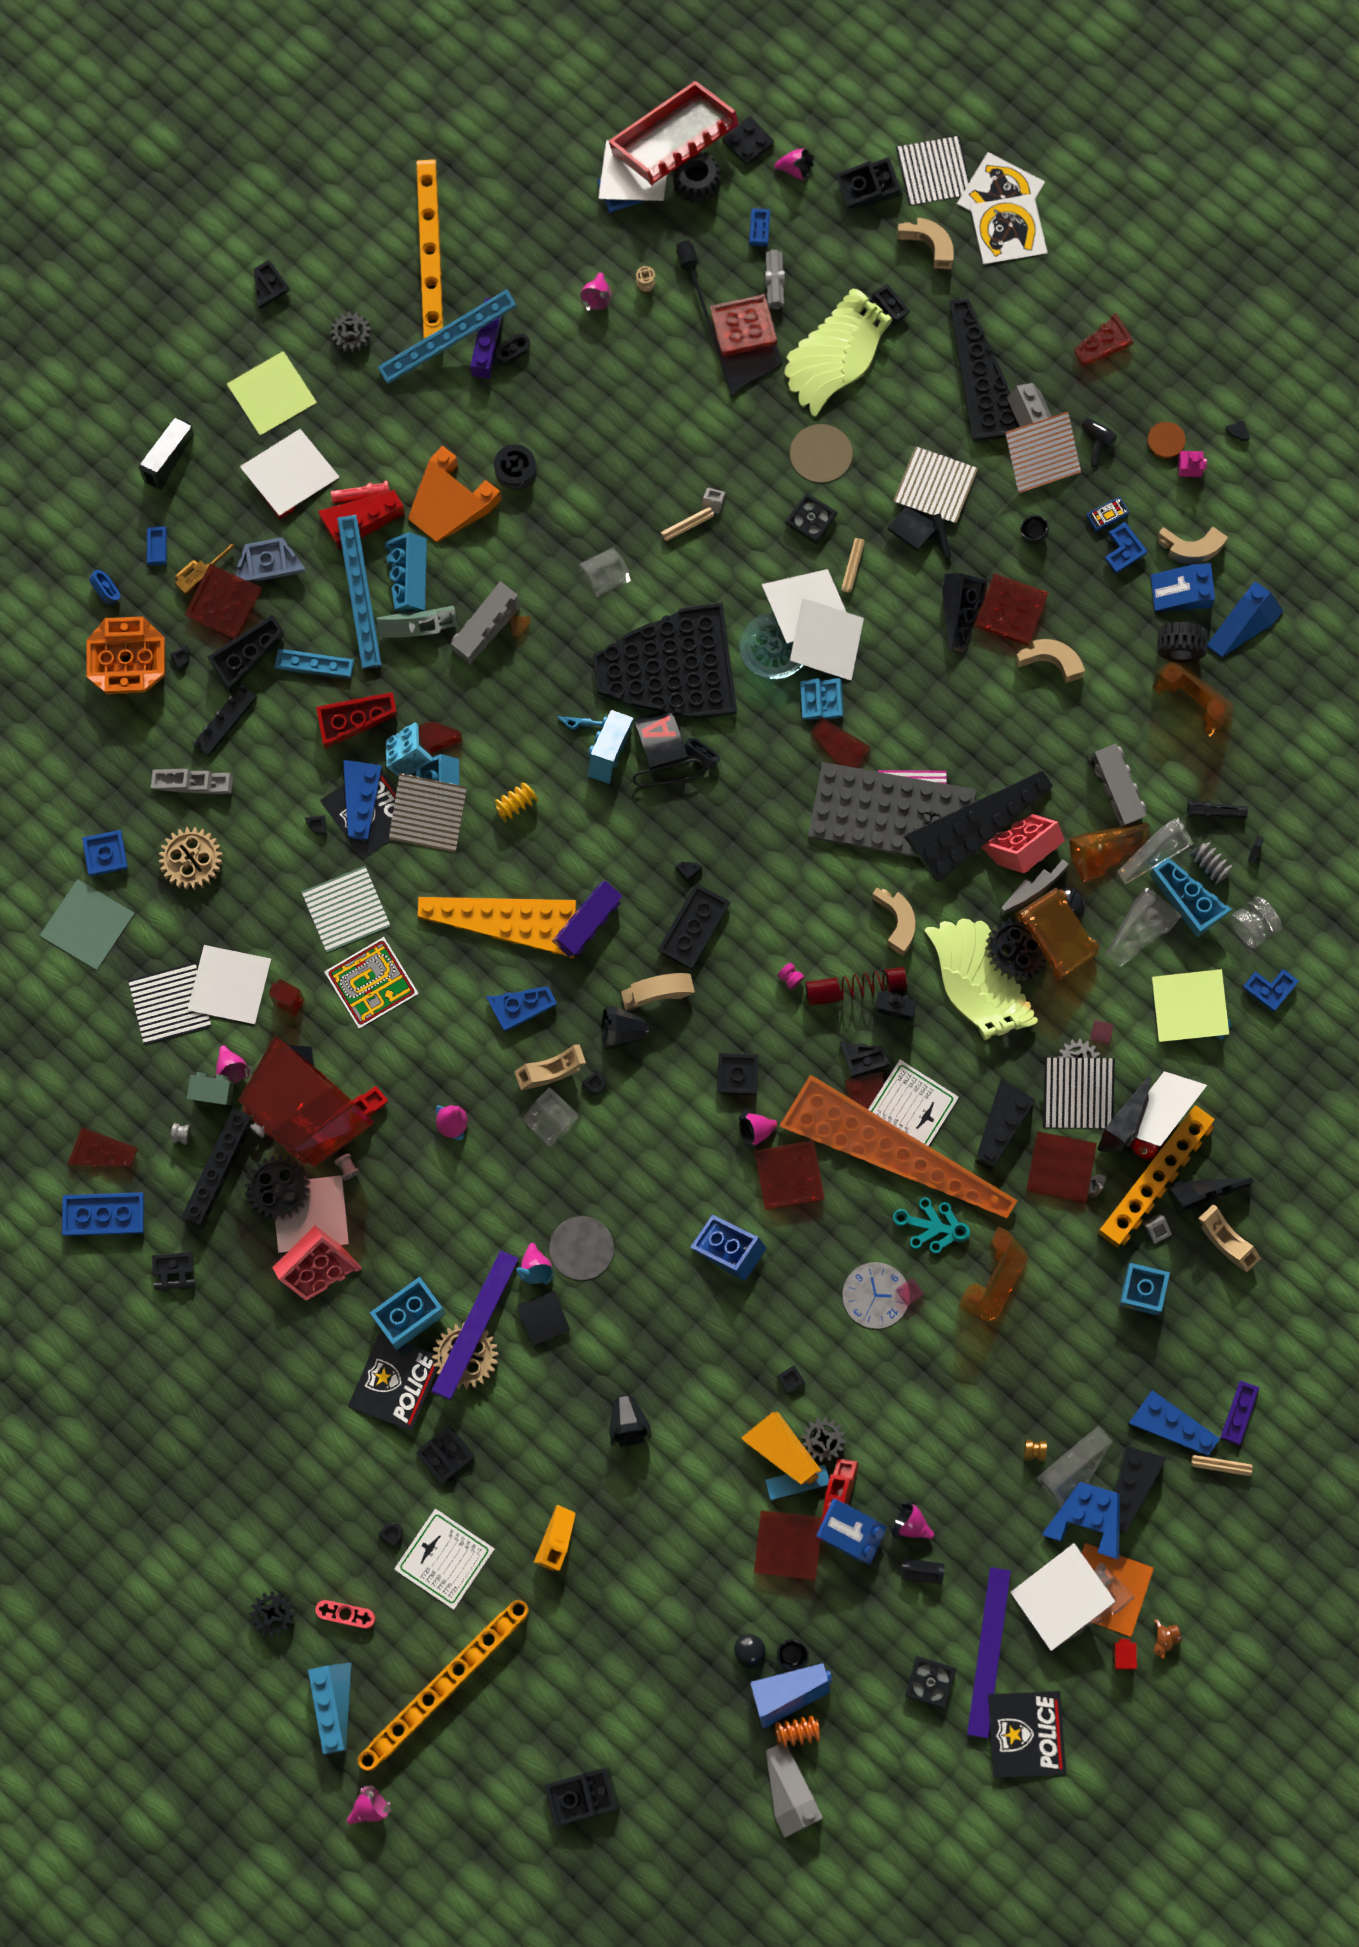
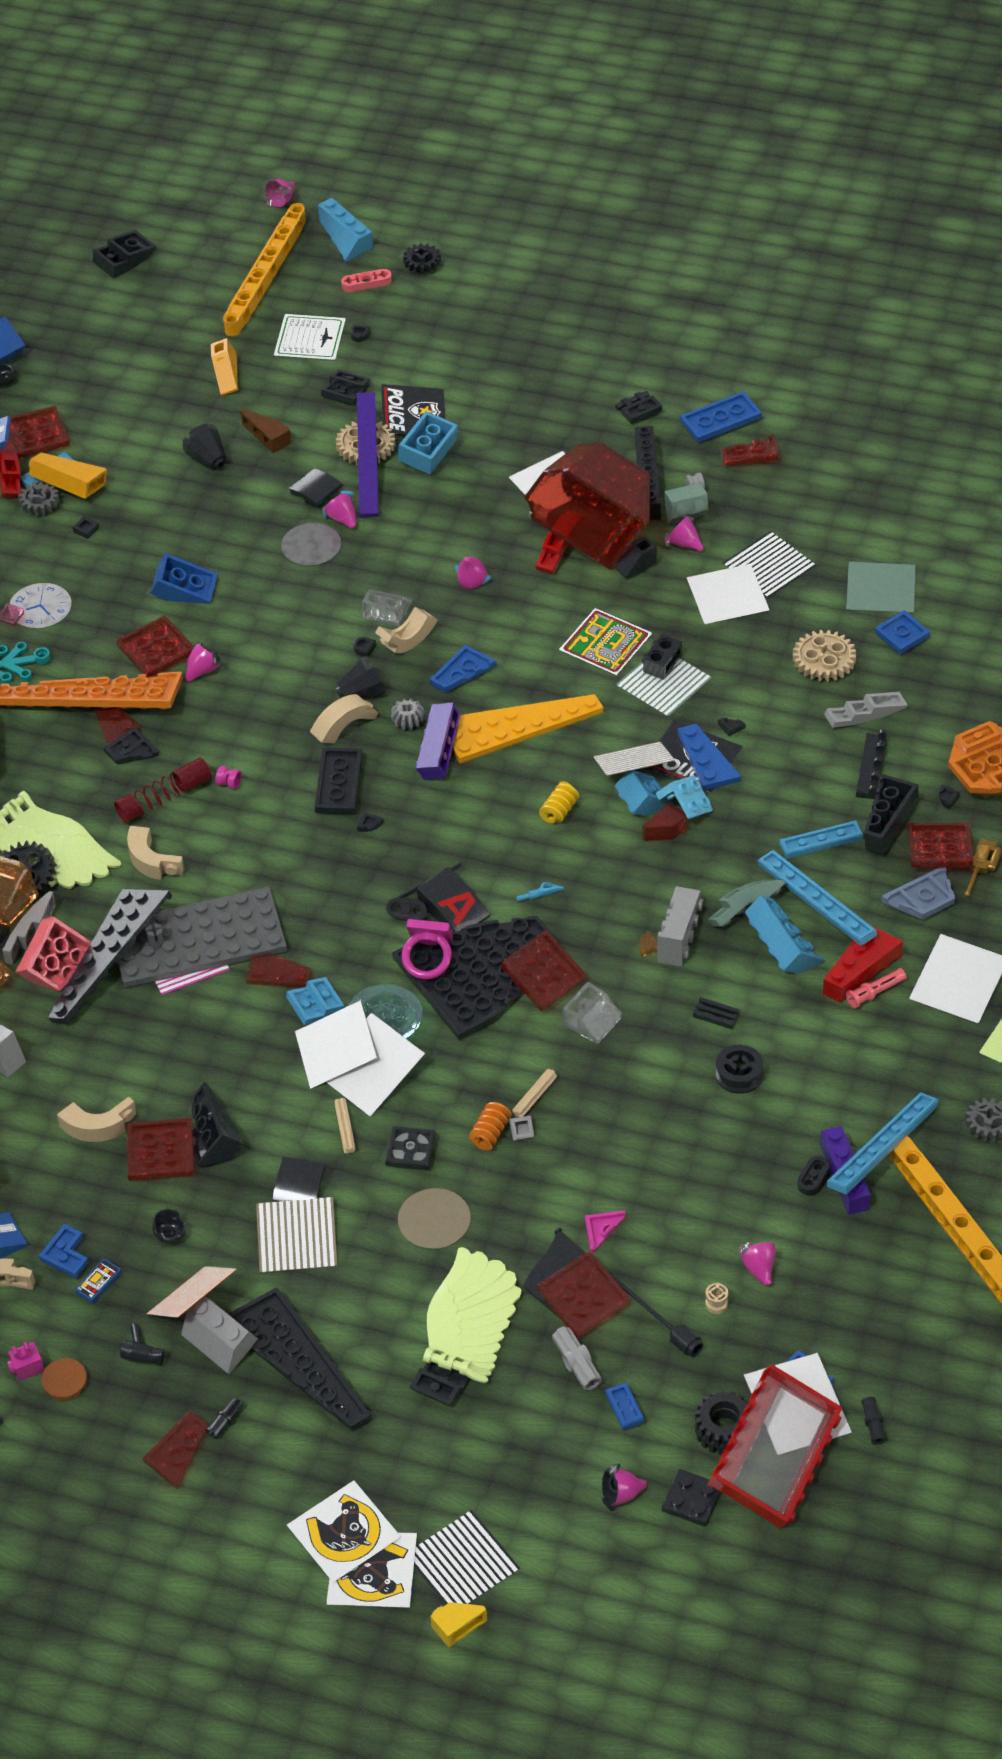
camera: 155 degrees right, 25 degrees down
clear red brick [269,979,305,1016] -> none
coral wedge [272,1225,362,1300] -> none
red wedge [316,692,398,749] -> none
orange wedge [408,445,501,543] -> none
wedge [588,710,633,784] -> none
black plate [717,1053,758,1095] -> none
black hair [734,1634,766,1668] -> none
black slope [836,157,903,208] -> none
white sticker [868,1060,959,1146] -> none
black plate [874,991,917,1022] -> none
tan arch [897,218,954,269] -> none
black piece [934,513,952,559] -> none
none -> black axle [206,1397,243,1439]
none -> reddish brown slope [240,409,291,453]
none -> light grey gear [391,698,424,731]
none -> dark pink tile [402,919,453,979]
none -> yellow slope [430,1602,487,1648]
none -> orange piece [469,1102,511,1151]
none -> clear red plate [500,930,587,1012]
none -> dark pink tile [585,1210,626,1253]
none -> black brick [642,634,682,680]
none -> black tile [693,997,740,1029]
none -> black pin [861,1396,886,1445]

